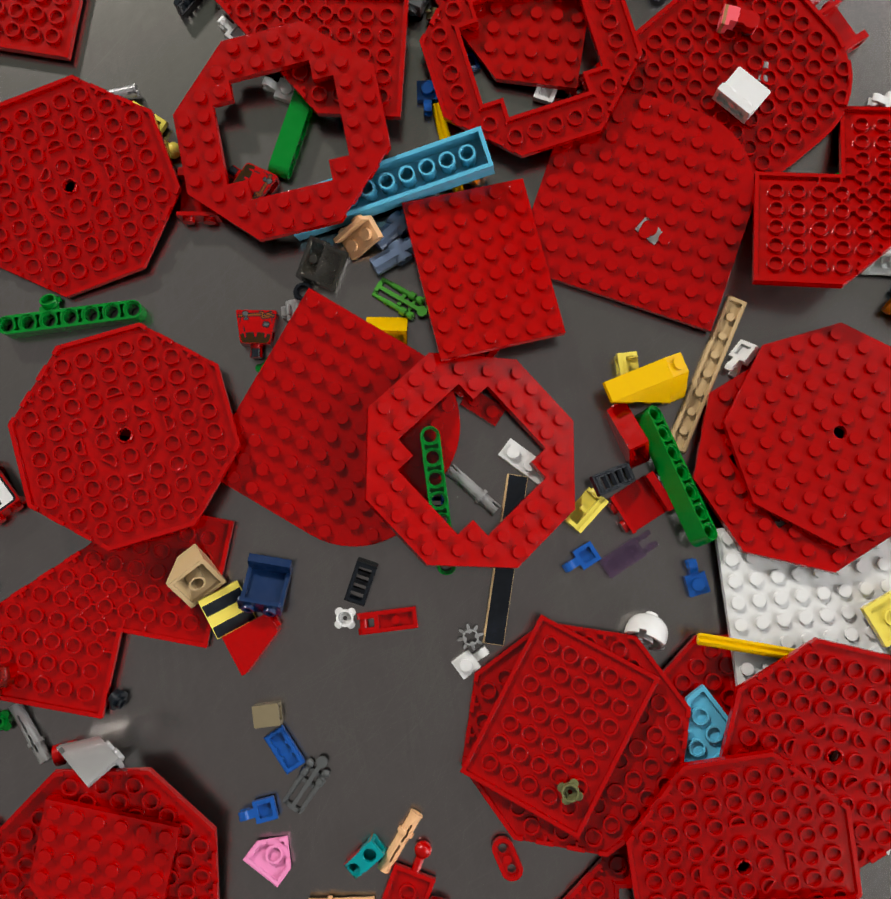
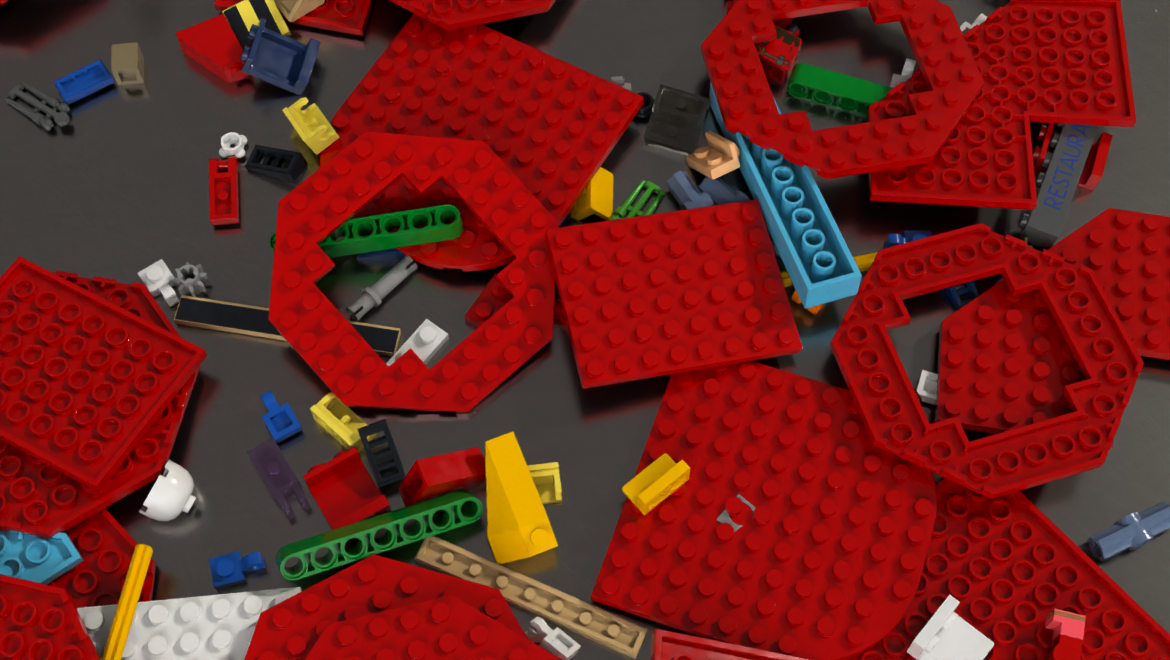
camera: 90 degrees right, 20 degrees down
red torso [236,310,279,359] -> none
blue plate [238,795,279,824] -> none
none -> light yellow hinge [282,97,340,155]
none -> yellow panel [622,453,690,515]

